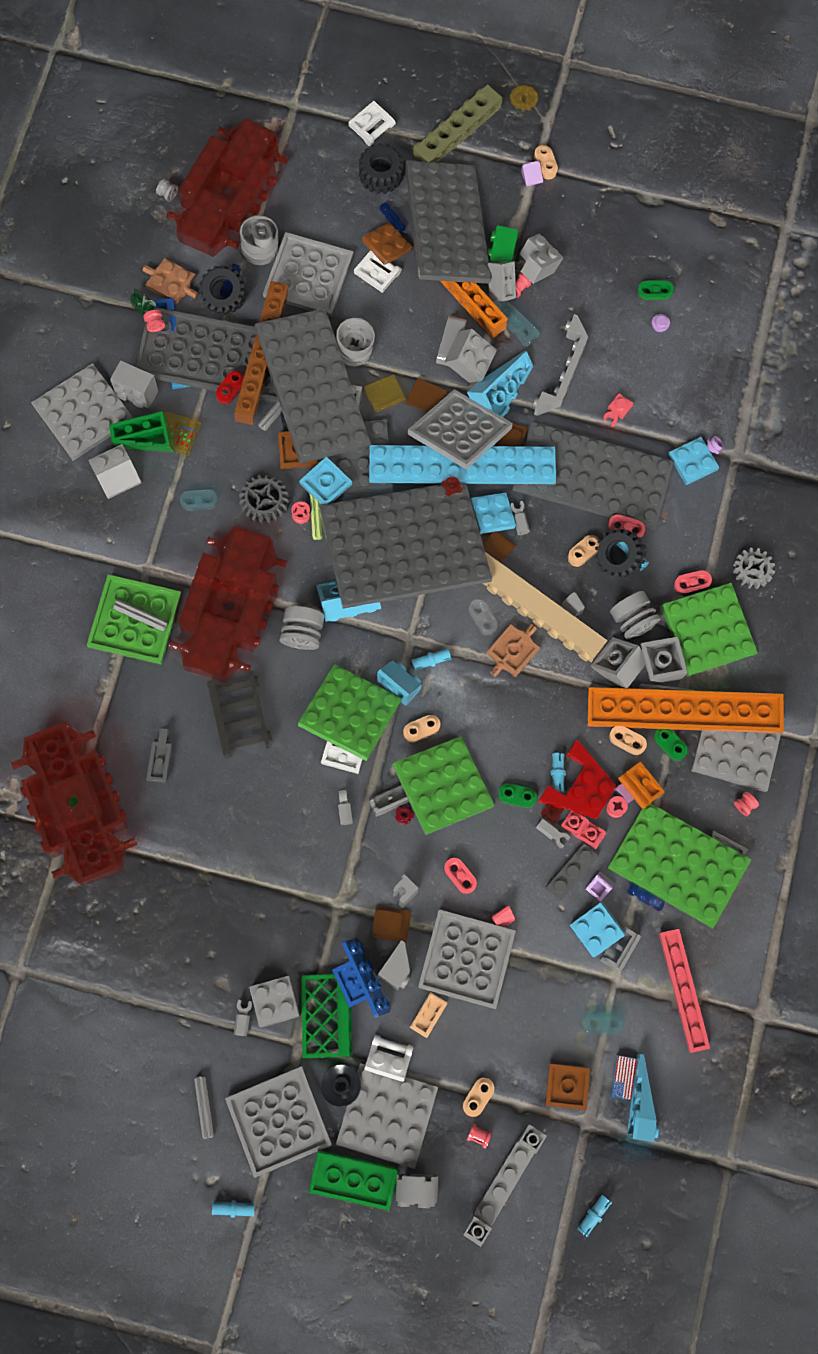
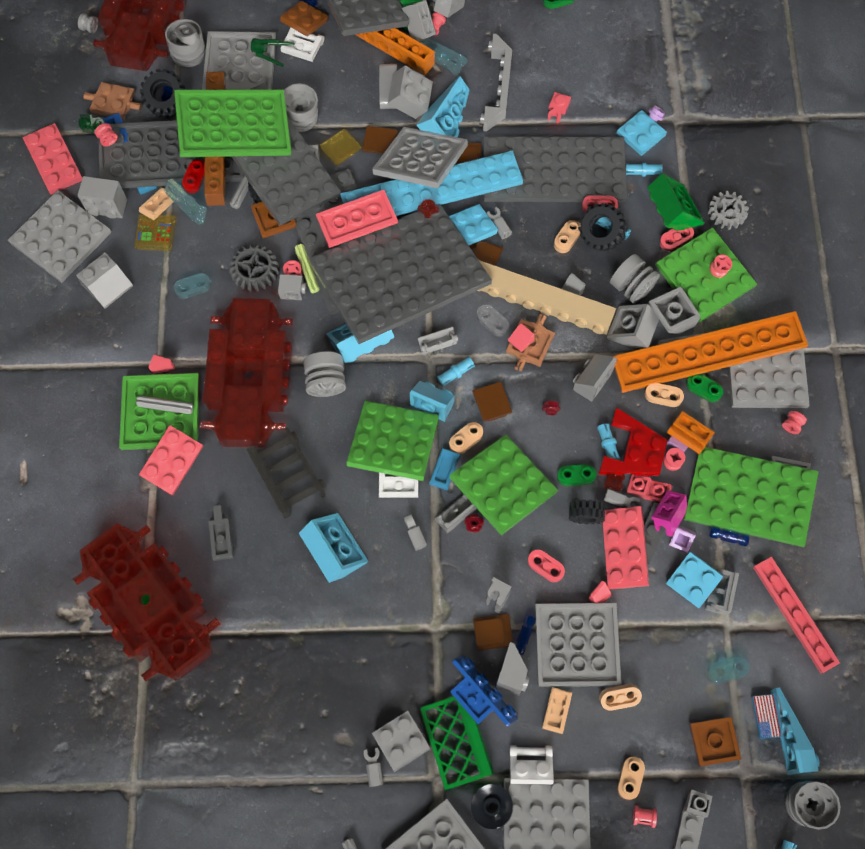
camera: 10 degrees left, 5 degrees down
green wedge [109,411,175,453] -> none
medium azure plate [299,457,352,505] -> none
lavender plate [652,314,670,332] -> none
none -> coral plate [23,123,82,195]
none -> light nougat plate [139,187,176,220]
none -> coral plate [139,425,204,495]
none -> coral slope [149,355,175,374]
none -> clear light blue plate [165,179,207,225]
none -> bright green plate [174,90,291,157]
none -> dark green plant [251,38,295,67]
none -> light grey brick [278,274,307,300]
none -> medium azure slope [299,513,368,583]
none -> coral plate [316,190,398,248]
none -> light grey hinge [417,326,458,355]
none -> dark azure tile [429,448,461,491]
none -> reddish brown piece [472,382,512,422]
none -> coral slope [508,323,534,352]
none -> clear blue axle [515,615,536,655]
none -> dark red plate [542,401,561,415]
none -> black tyre [569,499,605,524]
none -> light grey slope [573,354,617,402]
none -> light nougat plate [599,684,642,710]
none -> coral plate [603,506,649,590]
none -> medium azure pin [626,162,662,177]
none -> green slope [647,173,705,231]
none -> dark pink hinge [652,490,687,537]
none -> coral wheel [710,254,732,278]
none -> light grey wheel [785,780,841,830]

